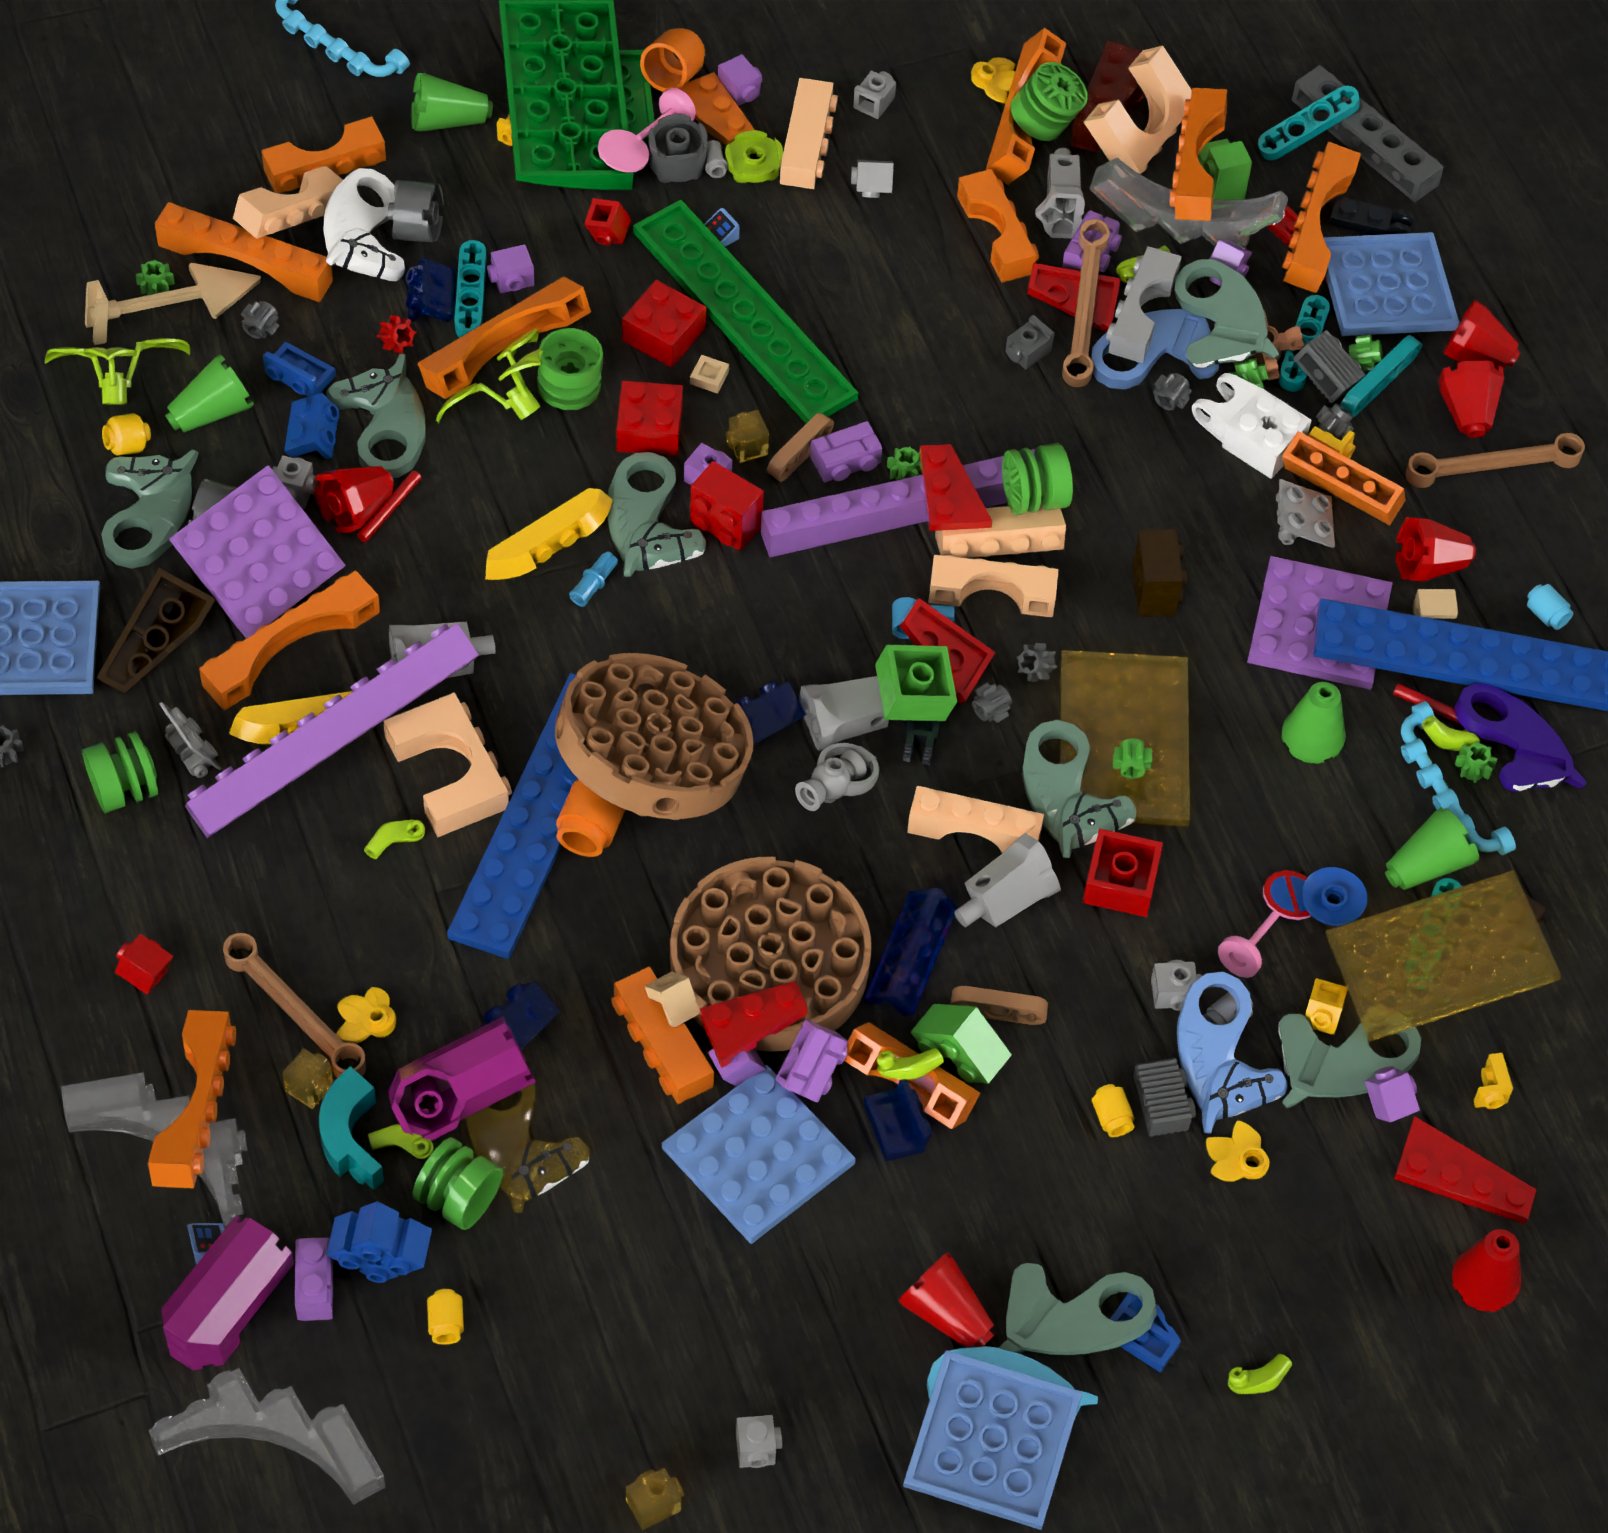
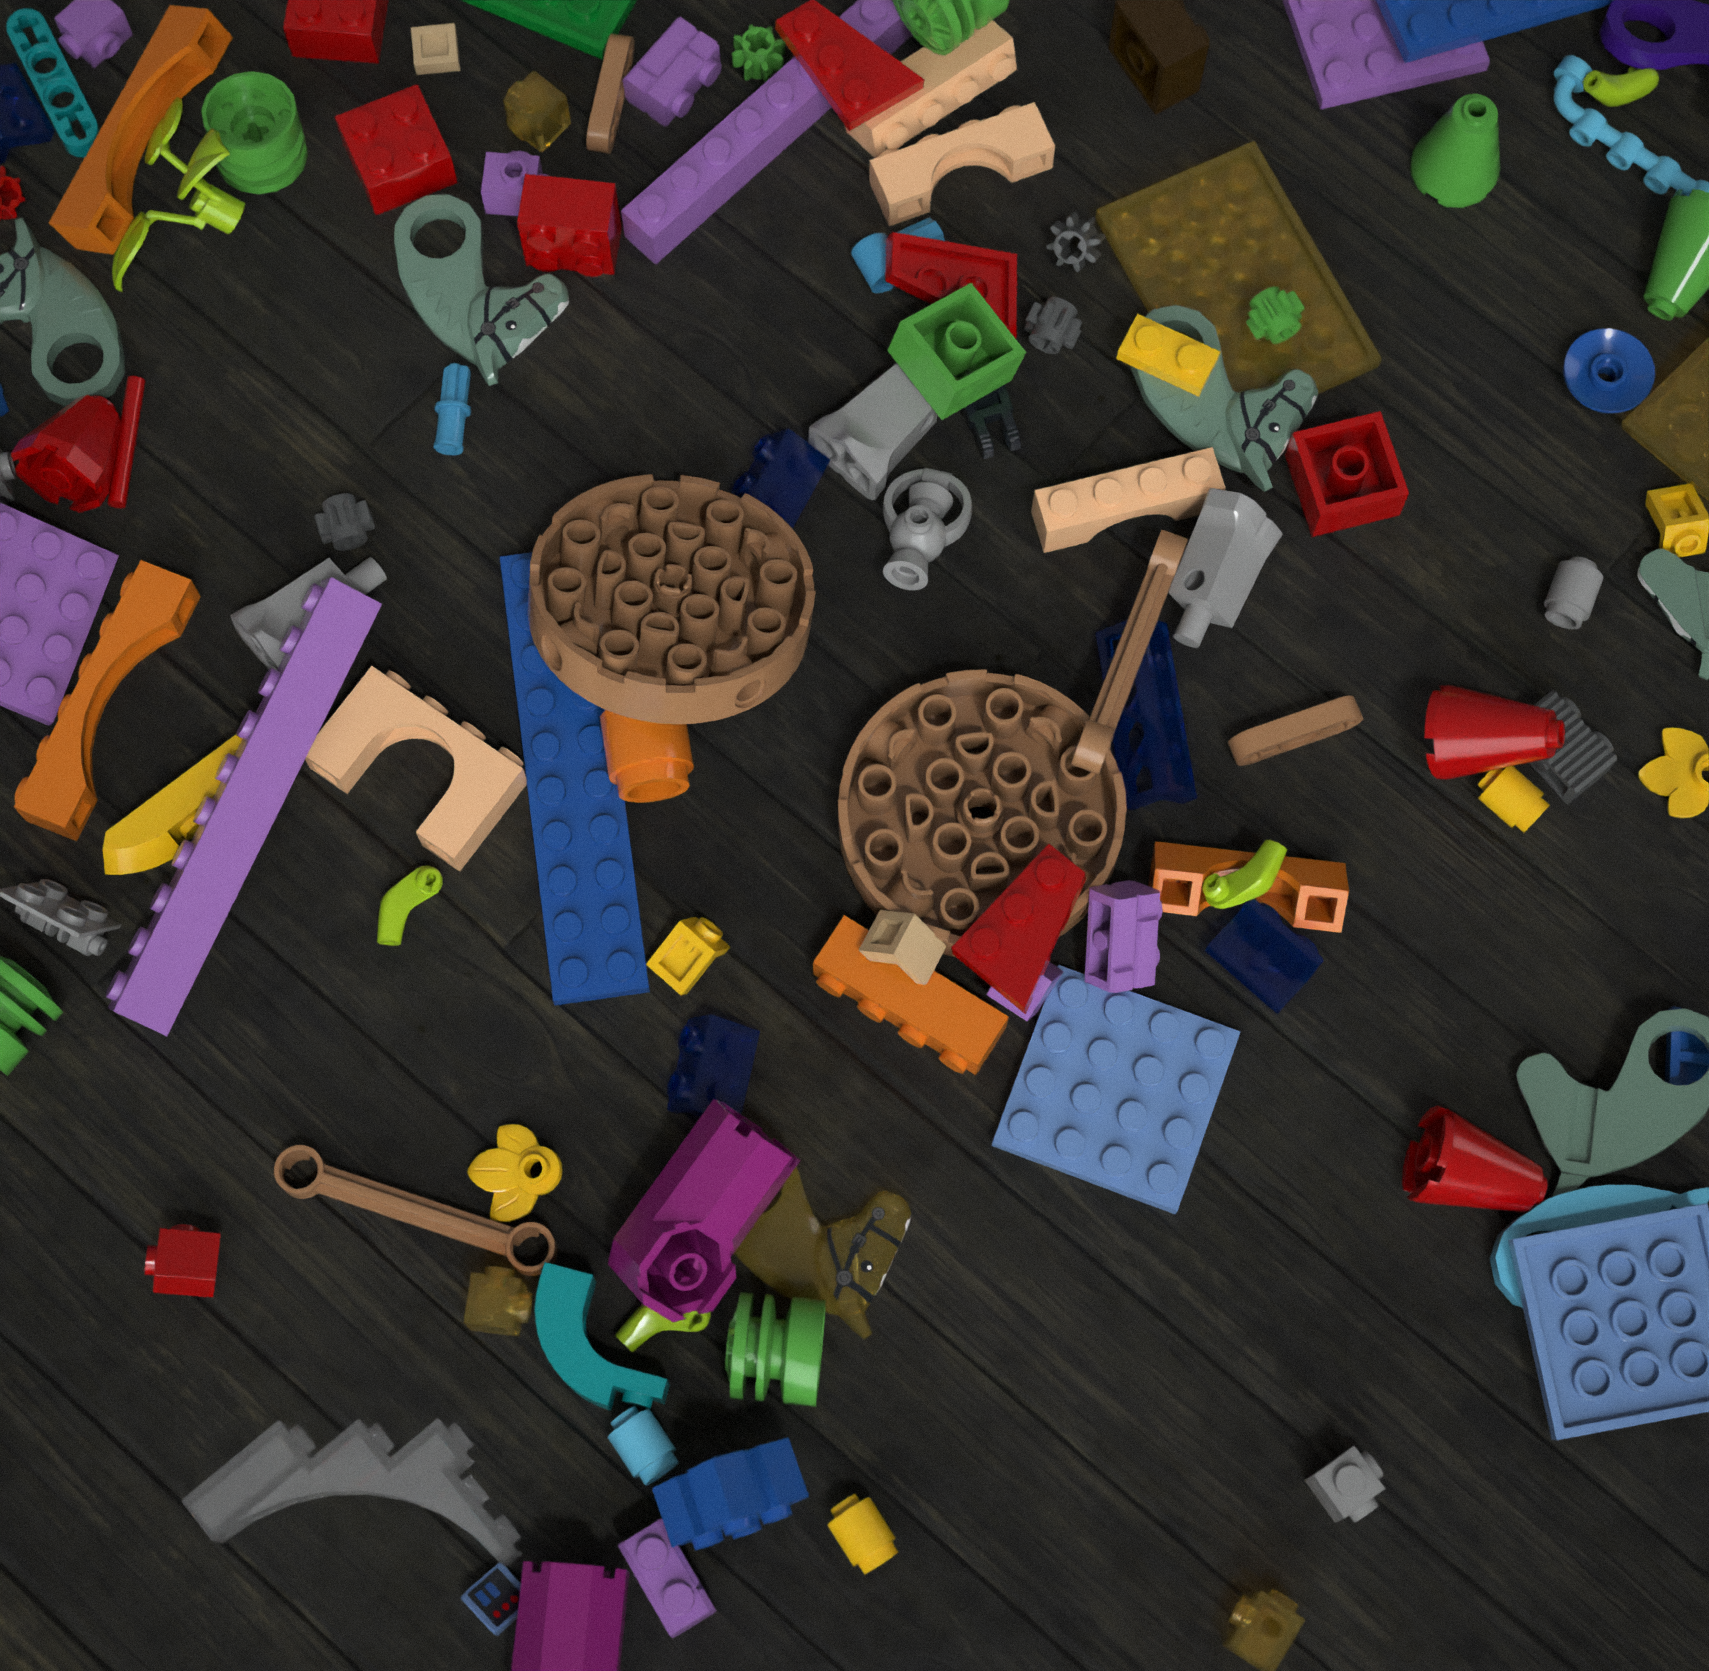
camera: 25 degrees left, 15 degrees up
orange arch [148,1010,236,1188] -> none
yellow brick [485,488,613,580] -> none
bright green brick [911,1004,1012,1084] -> none
light grey brick [1151,960,1203,1010] -> none
medium blue animal [1177,972,1287,1134] -> none
piece [1218,870,1311,978] -> none
red bar [1393,683,1462,726] -> none
bright green gear [1455,741,1497,783] -> none
none -> dark grey gear [314,493,375,551]
none -> medium azure brick [607,1406,679,1486]
none -> yellow bracket [646,917,730,996]
none -> medium nougat piece [1072,530,1188,774]
none -> yellow plate [1116,314,1221,397]
none -> red cone [1425,685,1565,779]

